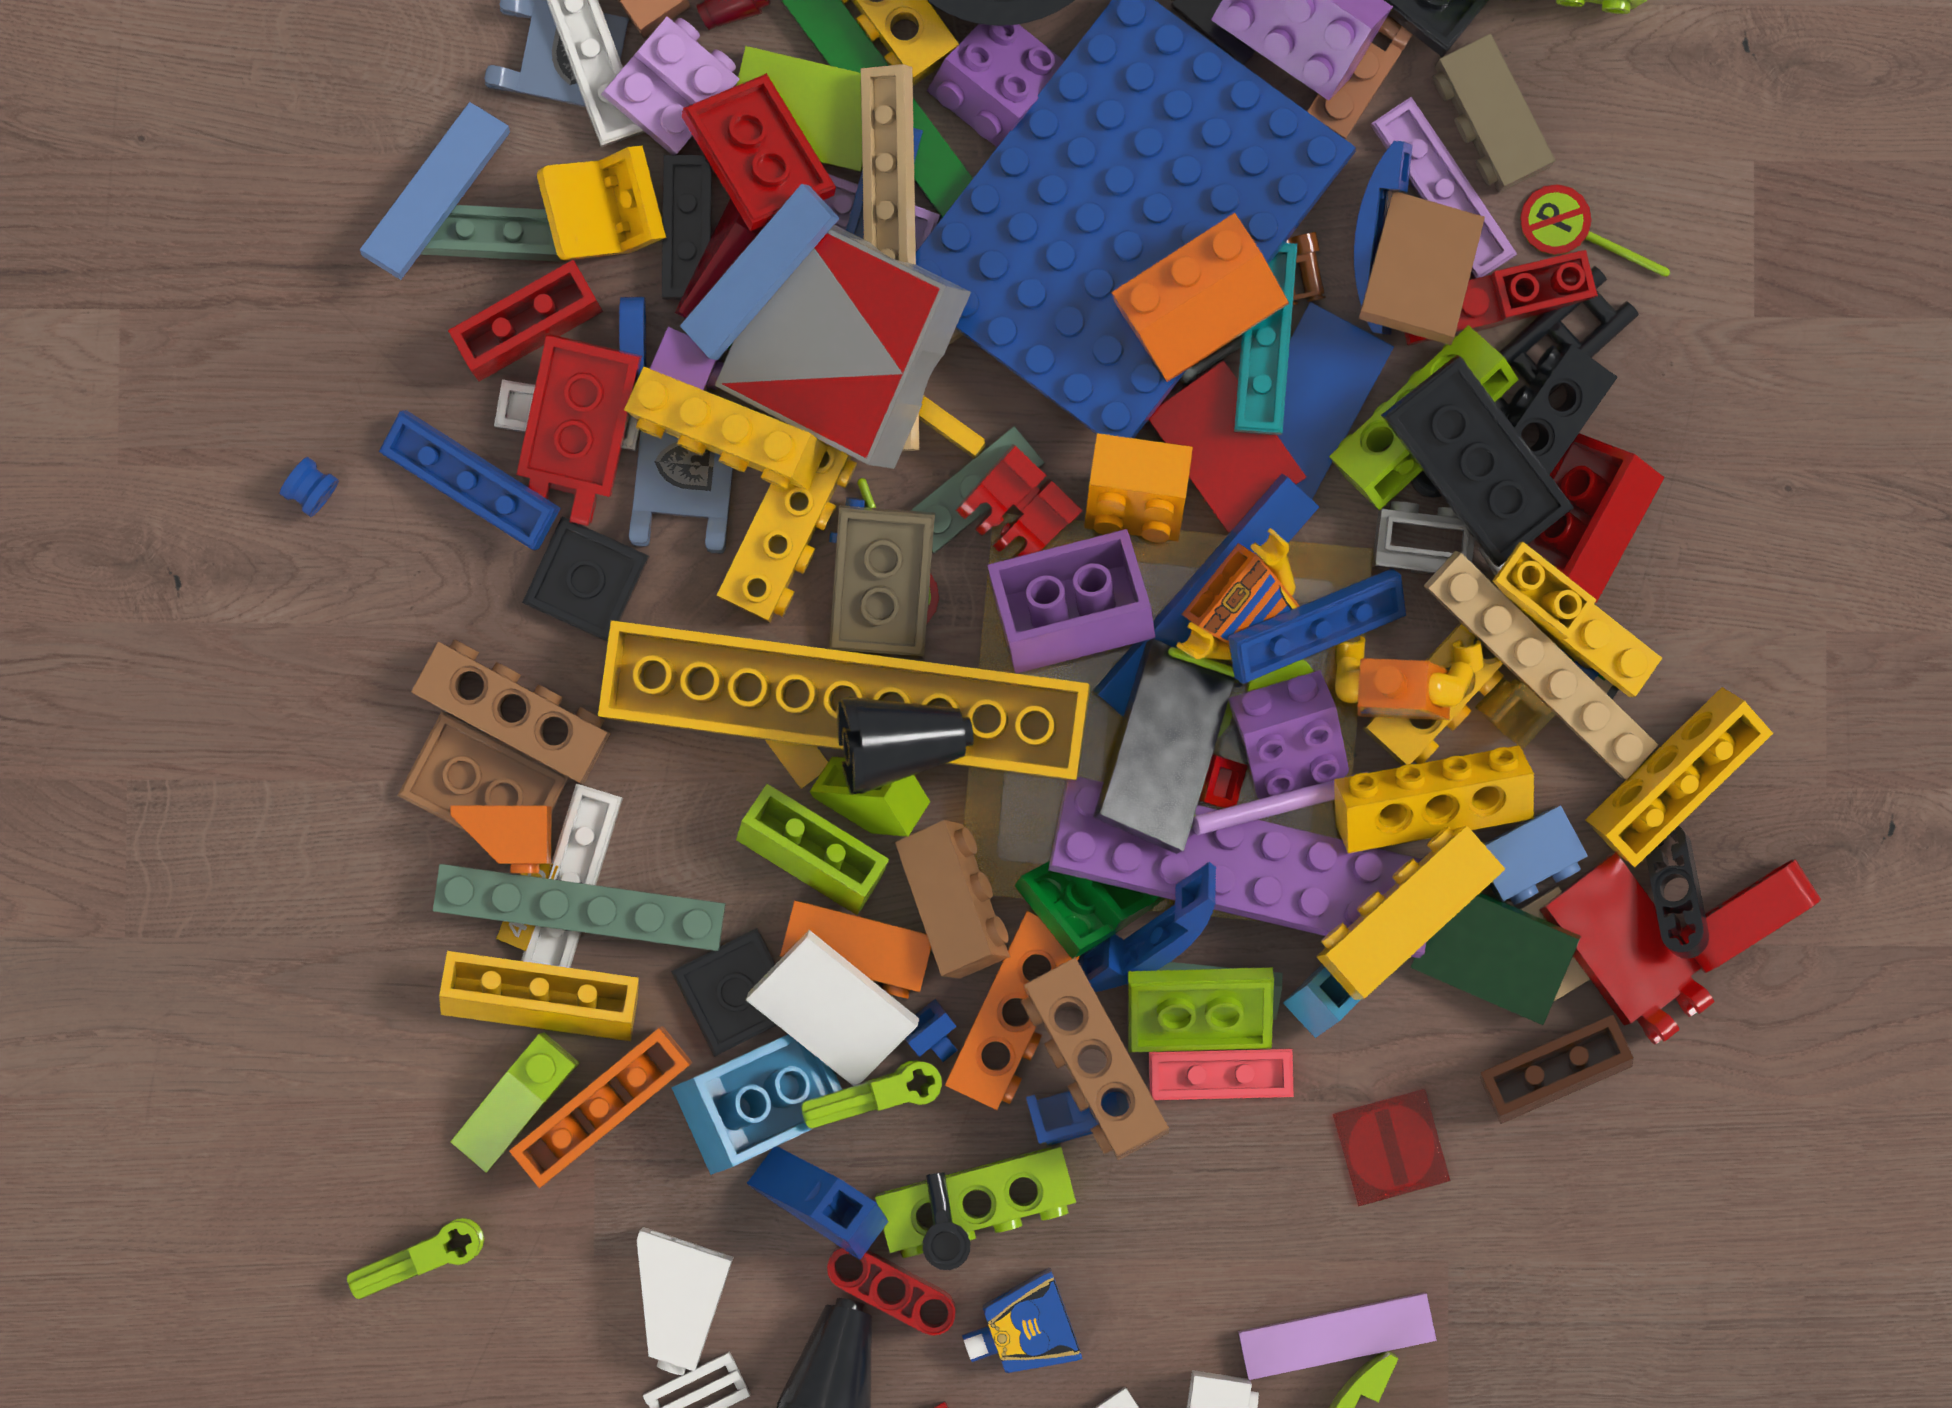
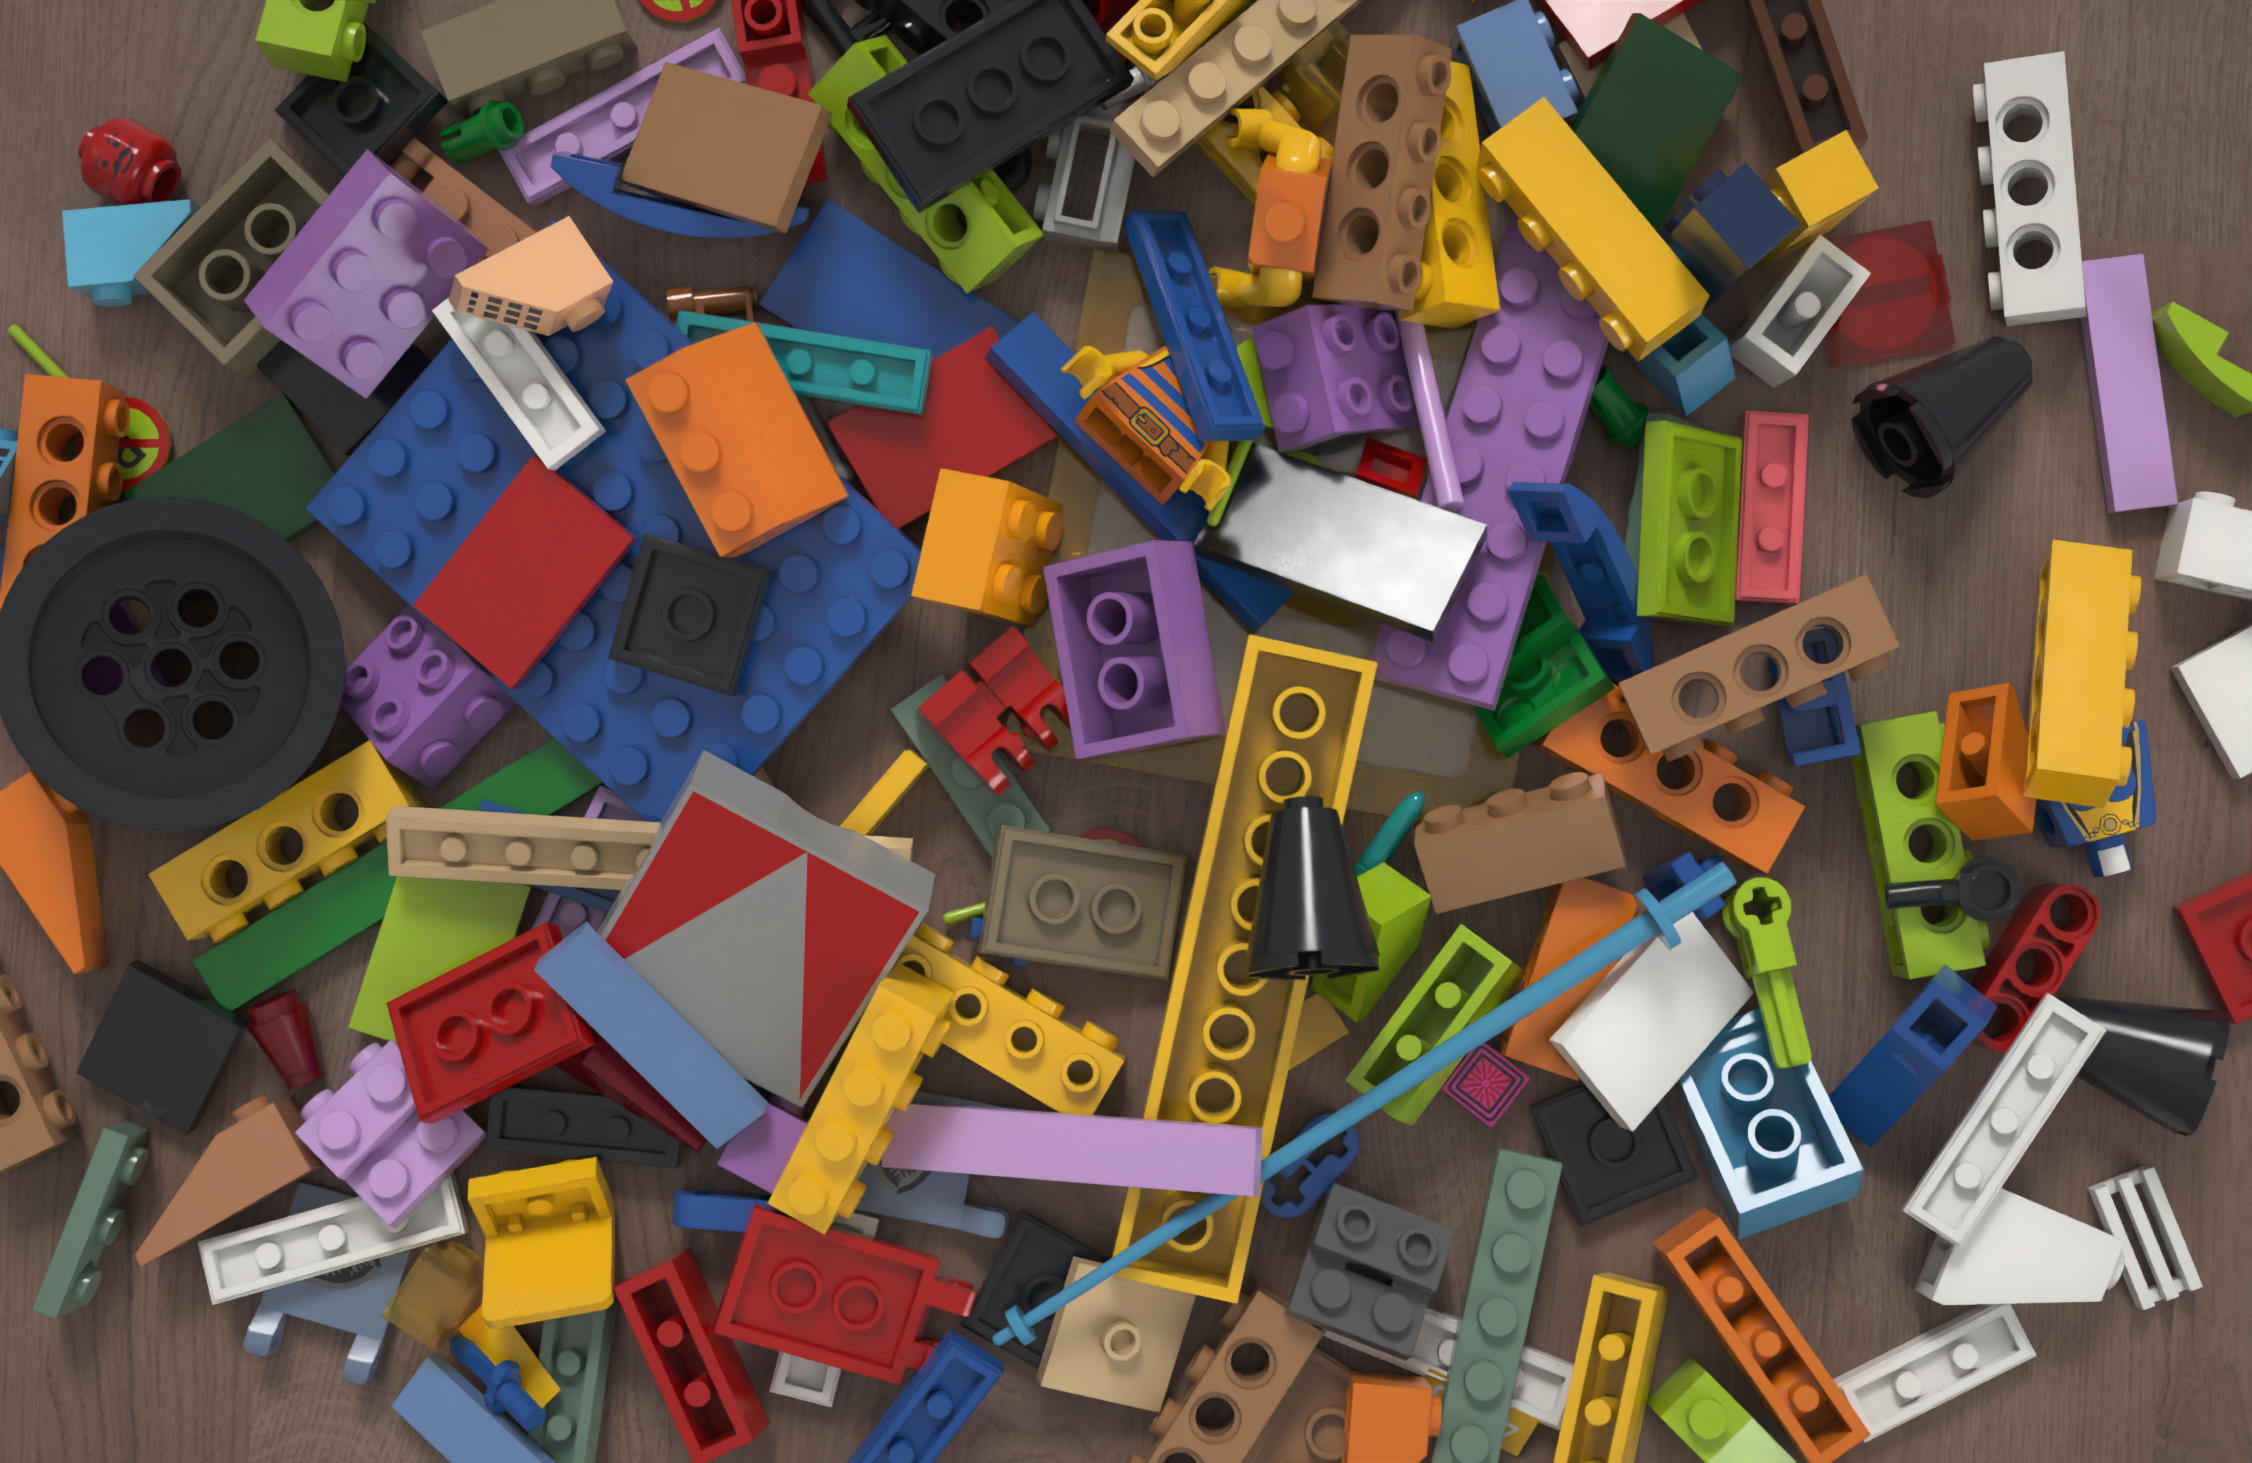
camera: 80 degrees left, 0 degrees up
none -> clear yellow window [381,1241,484,1351]
none -> red tile [413,455,638,689]
none -> white plate [432,298,606,470]
none -> green pin [440,100,524,165]
none -> light nougat slope [448,216,613,336]
none -> blue piece [449,1335,546,1431]
none -> yellow sticker [458,1305,561,1408]
none -> black tile [608,533,773,696]
none -> lavender tile [882,1102,1262,1197]
none -> dark azure piece [992,862,1737,1346]
none -> tan plate [1035,1256,1196,1413]
none -> blue beam [1260,1110,1360,1219]
none -> dark grey brick [1284,1183,1456,1361]
none -> medium nougat brick [1312,34,1452,312]
none -> teal piece [1354,791,1425,877]
none -> tile [1441,1043,1530,1129]
none -> green pin [1588,366,1649,448]
none -> dark blue brick [1658,162,1800,313]
none -> white slope [1728,234,1871,388]
none -> yellow brick [1760,130,1879,267]
none -> white tile [1833,1304,2037,1443]
none -> black cone [1851,337,2033,499]
none -> white tile [1902,993,2106,1248]
none -> orange slope [1935,683,2036,841]
none -> white brick [1973,51,2086,326]
none -> yellow brick [2023,540,2141,808]

